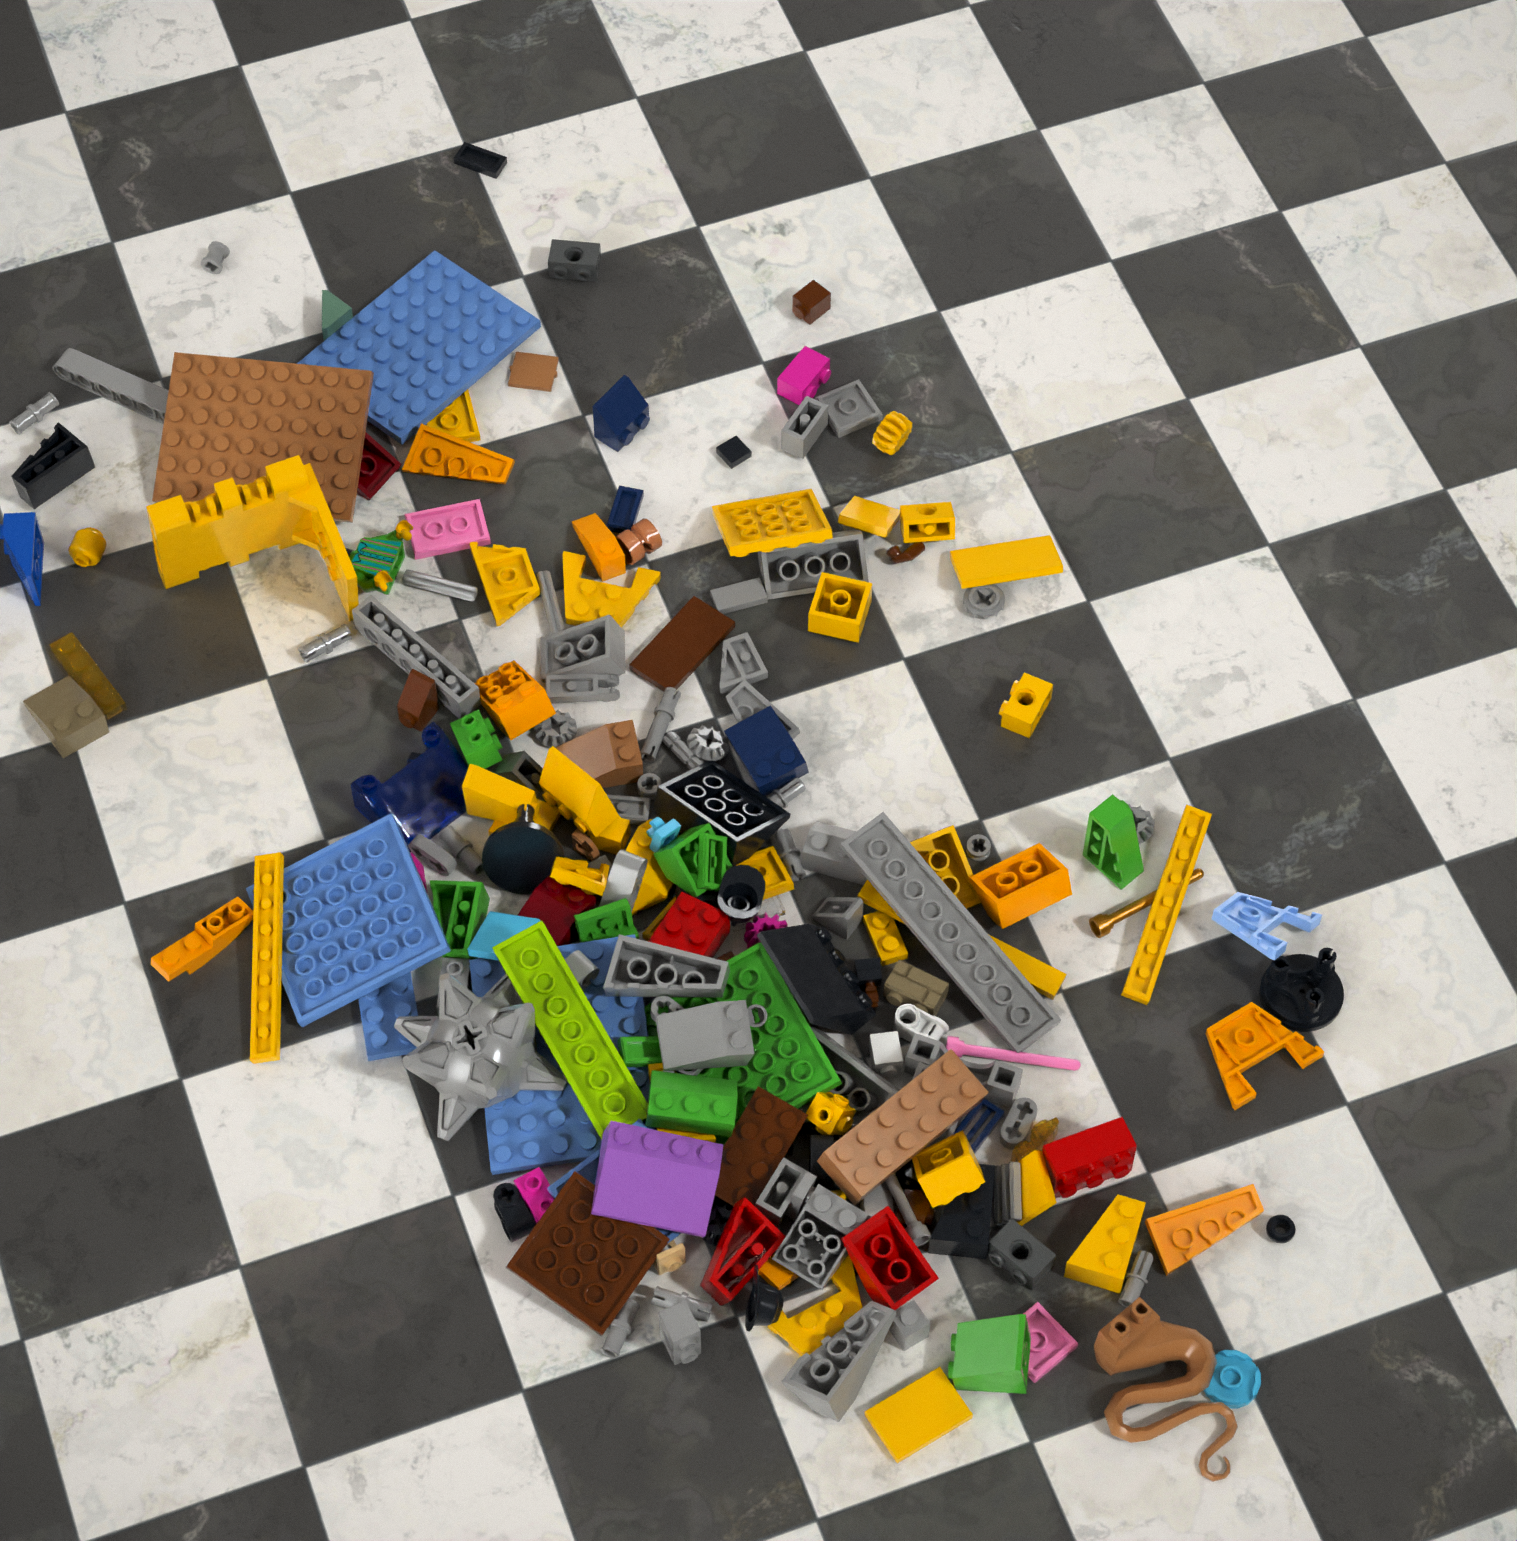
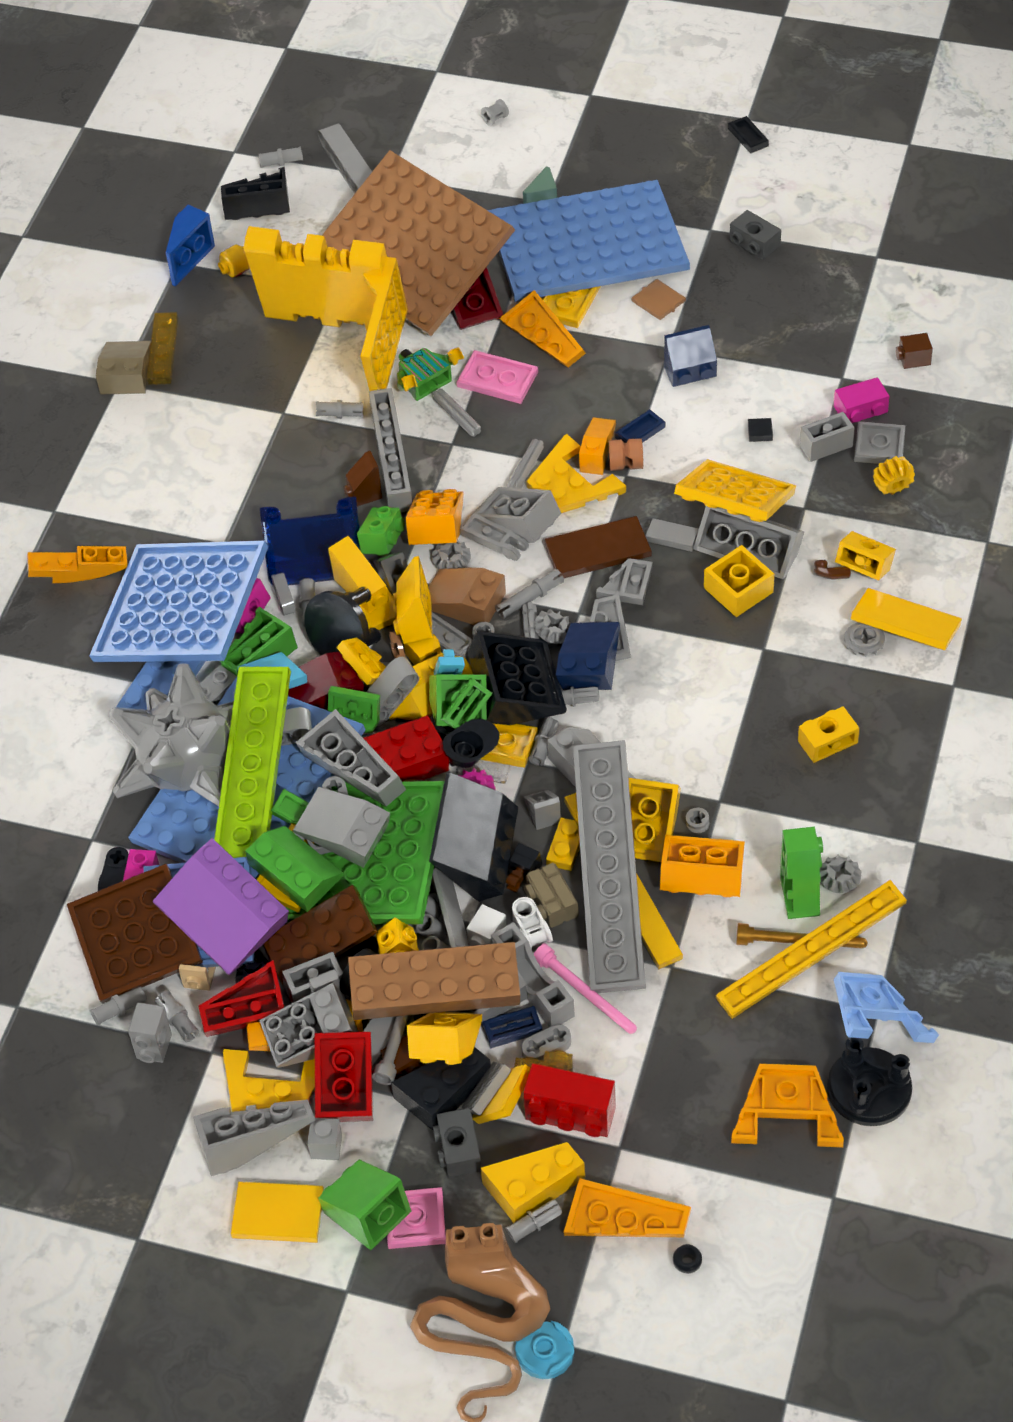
camera: 40 degrees right, 5 degrees down
yellow tile [250,852,284,1064] -> none
yellow wing [469,542,540,626] -> none
black piece [745,1264,784,1332] -> none
light grey hinge [747,1004,767,1027] -> none
yellow tile [838,496,900,538] -> none

